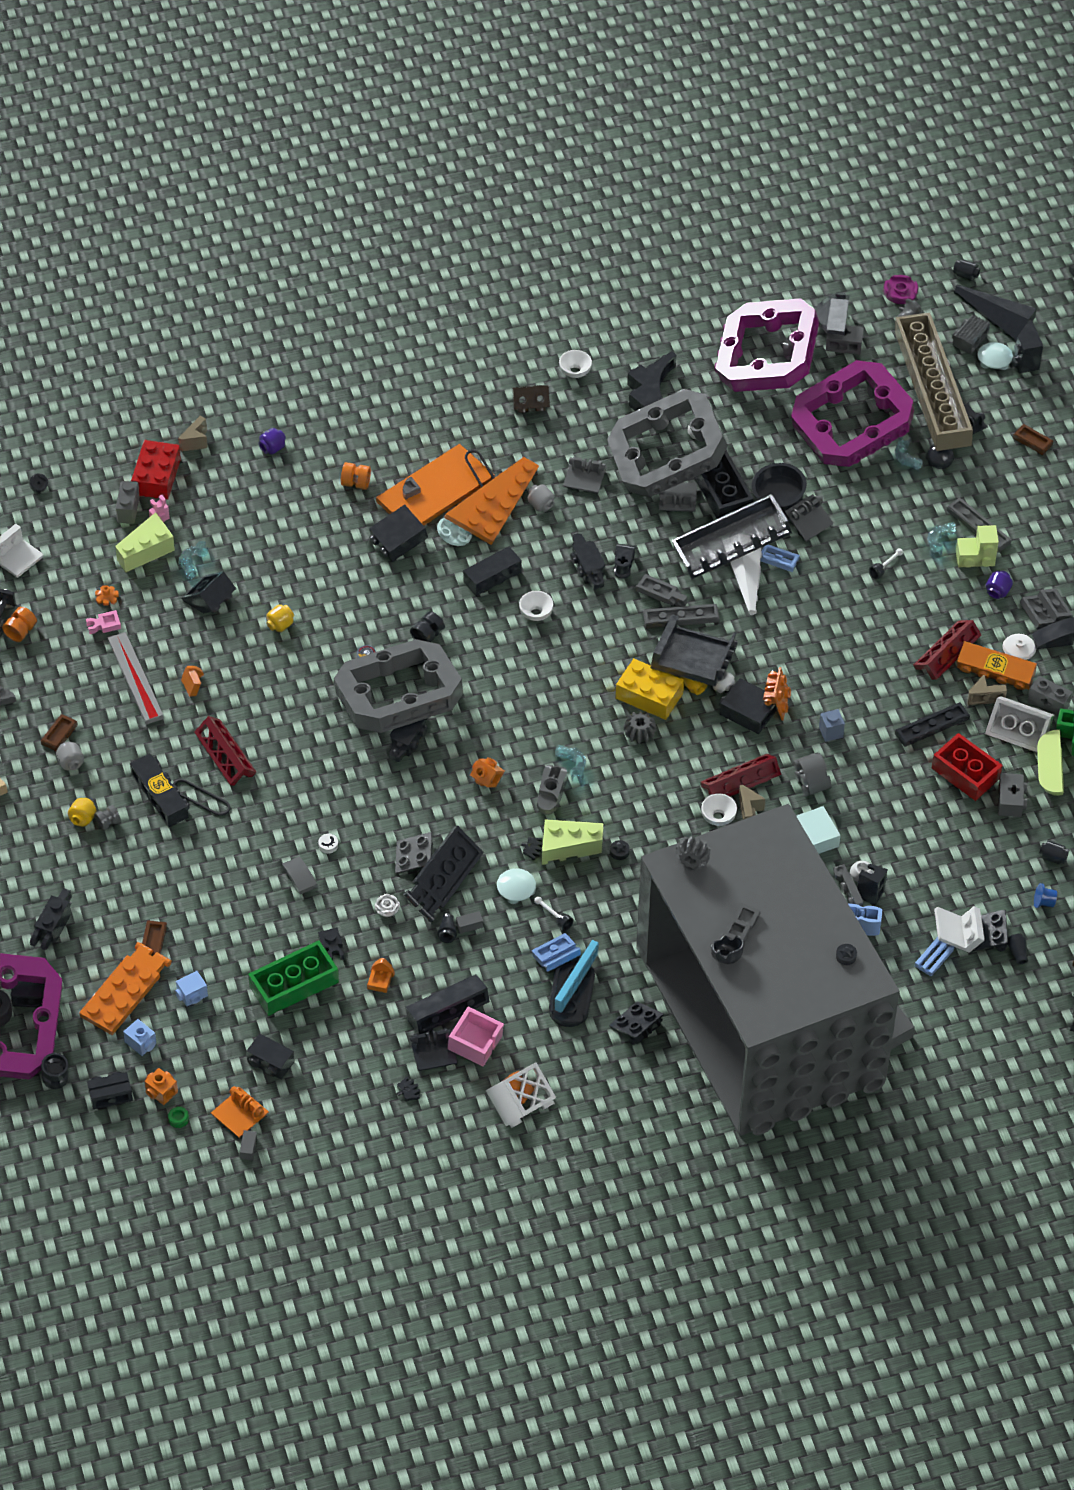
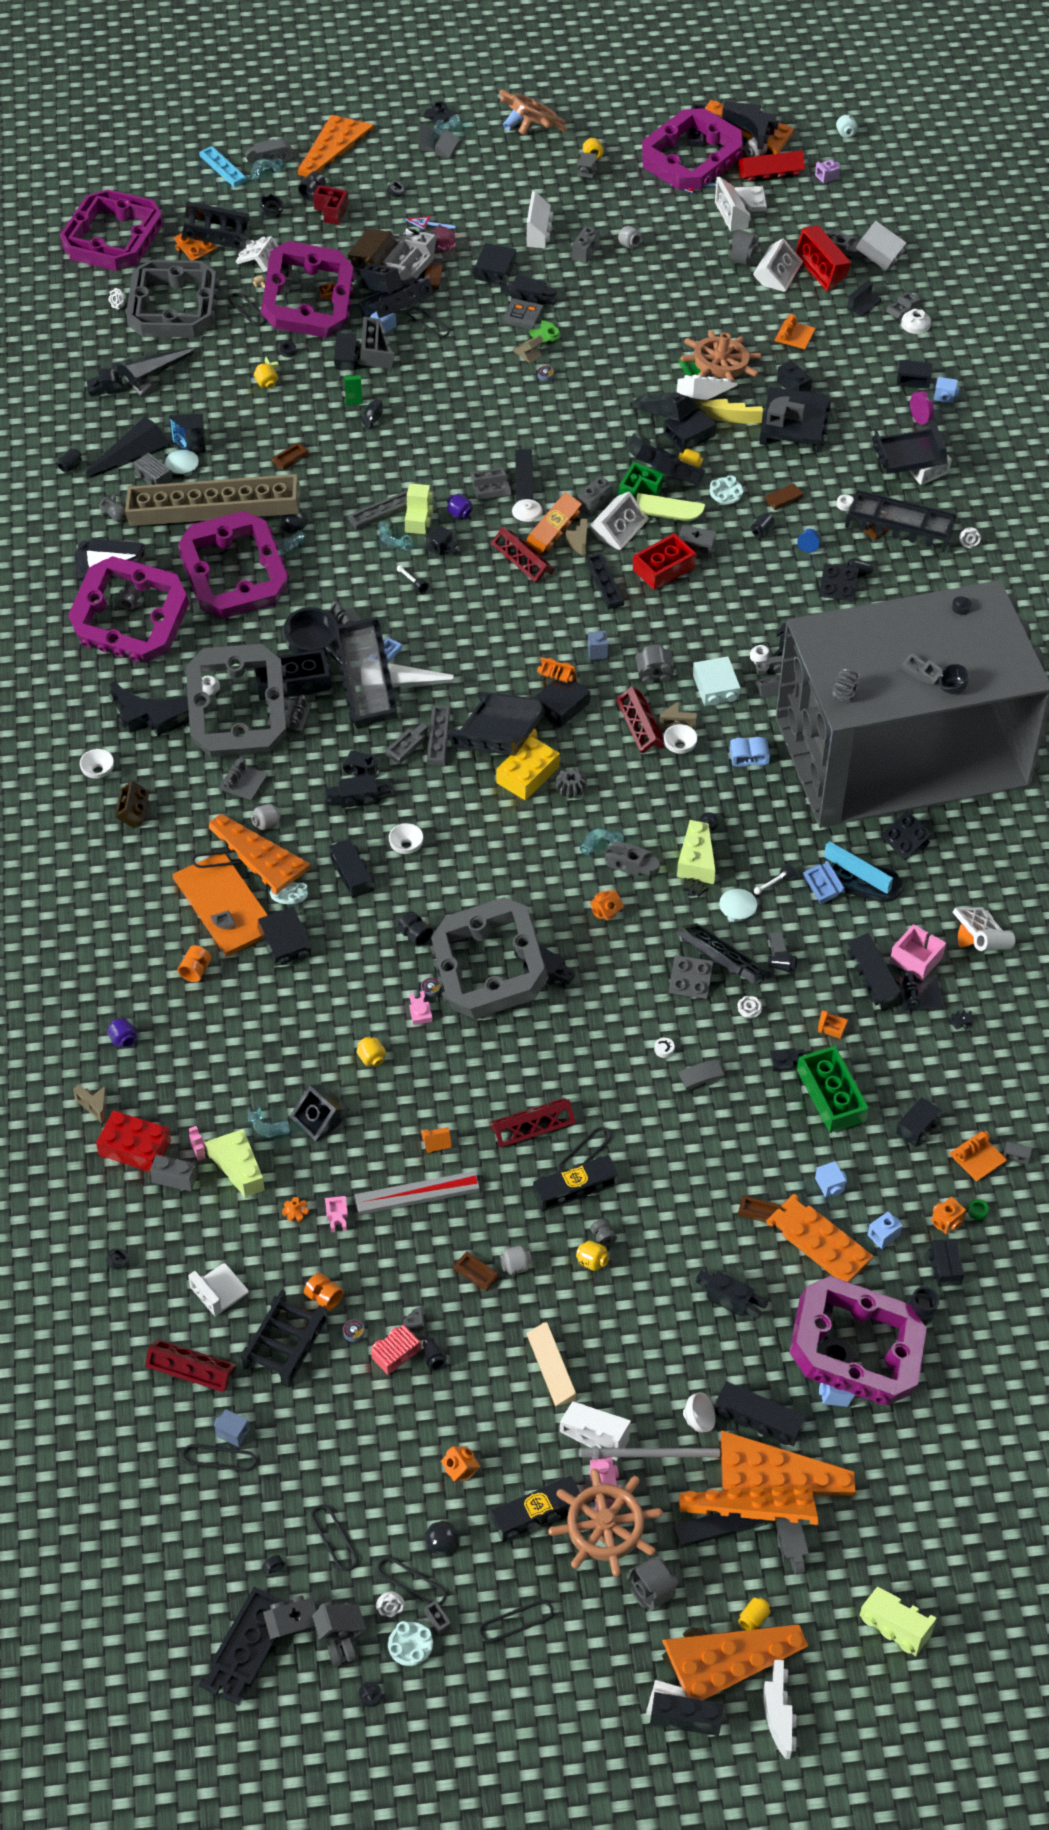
camera: 80 degrees left, 0 degrees up
magenta tile [883,275,919,304] -> none
white bracket [934,906,984,953] -> none
none -> bright pink plate [409,991,432,1025]
none -> black brick [426,525,458,556]

